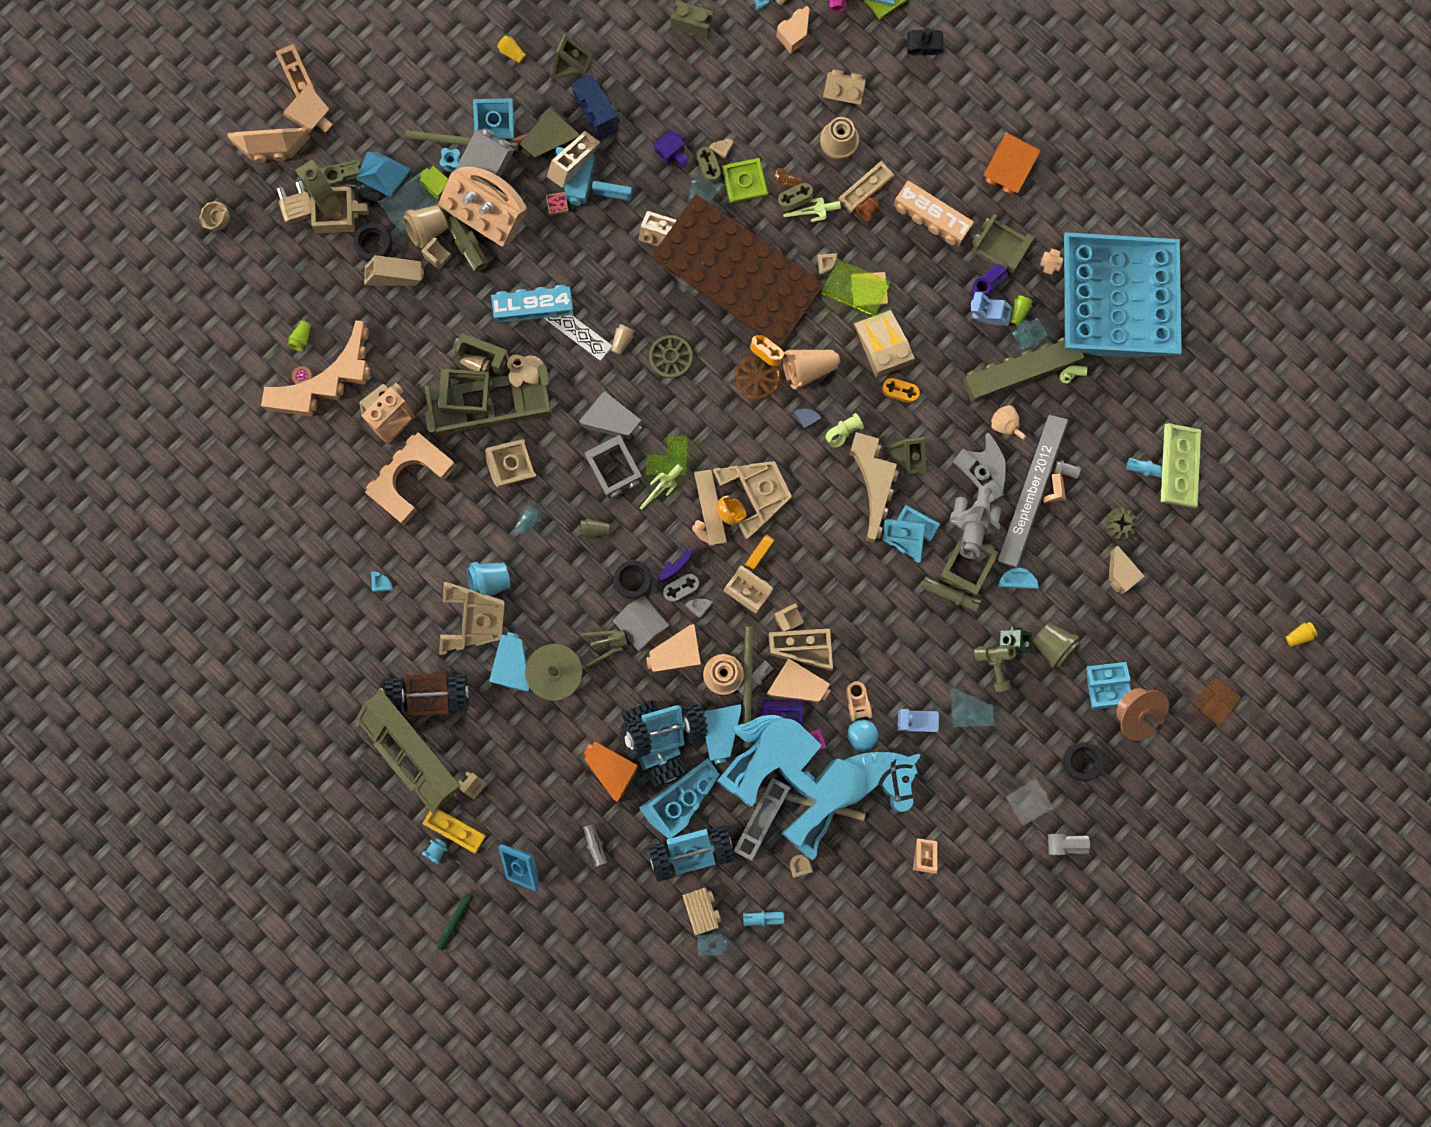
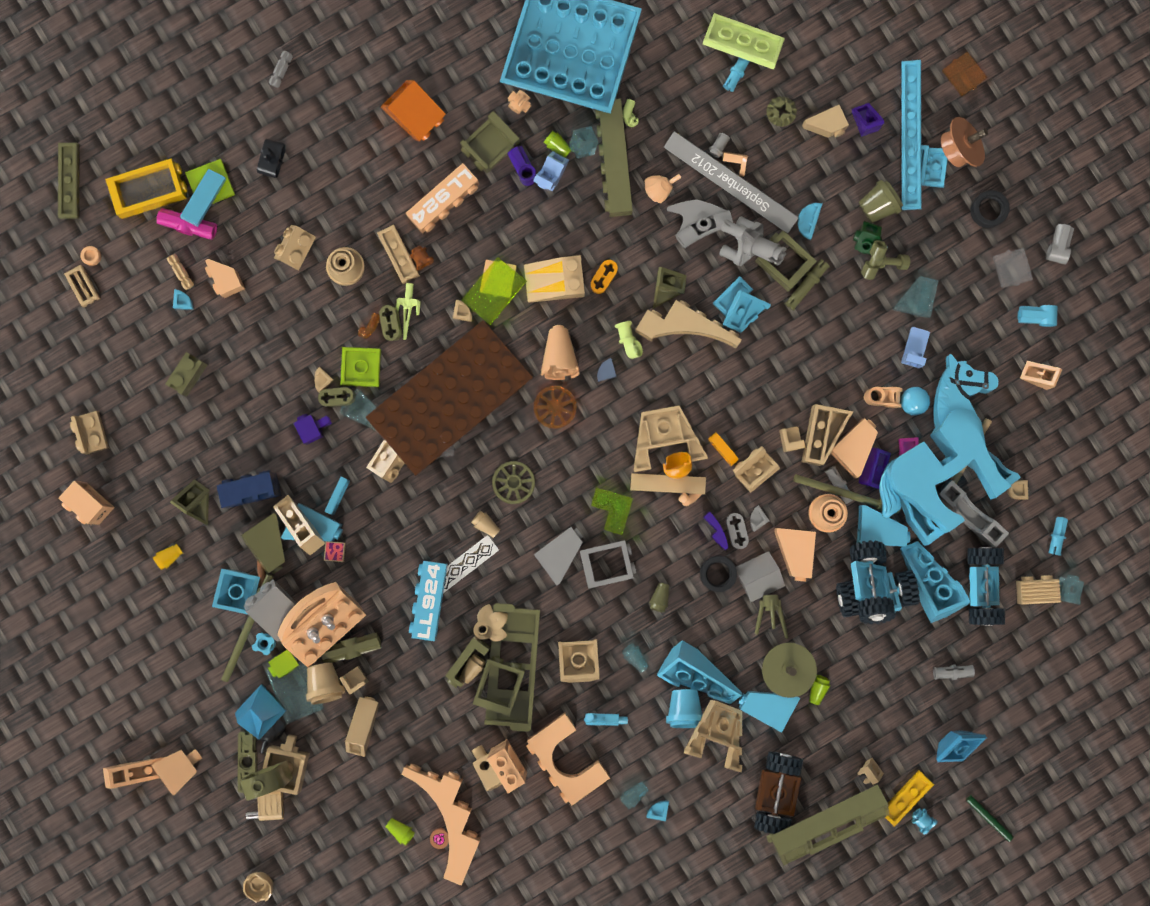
camera: 75 degrees left, 5 degrees up
light nougat wedge [228,127,310,163] -> none
black tyre [353,223,392,262] -> none
orange slope [584,741,639,802] -> none
yellowish green piece [640,464,683,510] -> none
light orange beam [750,335,784,366] -> none
none -> light grey axle [269,51,293,88]
none -> medium azure piece [584,713,628,726]
none -> clear light blue cone [619,782,649,810]
none -> medium azure wedge [657,640,742,704]
none -> lime cone [809,675,831,705]
none -> dark purple slope [851,103,884,137]
none -> medium azure tile [902,60,922,210]
none -> medium azure piece [1017,305,1058,327]

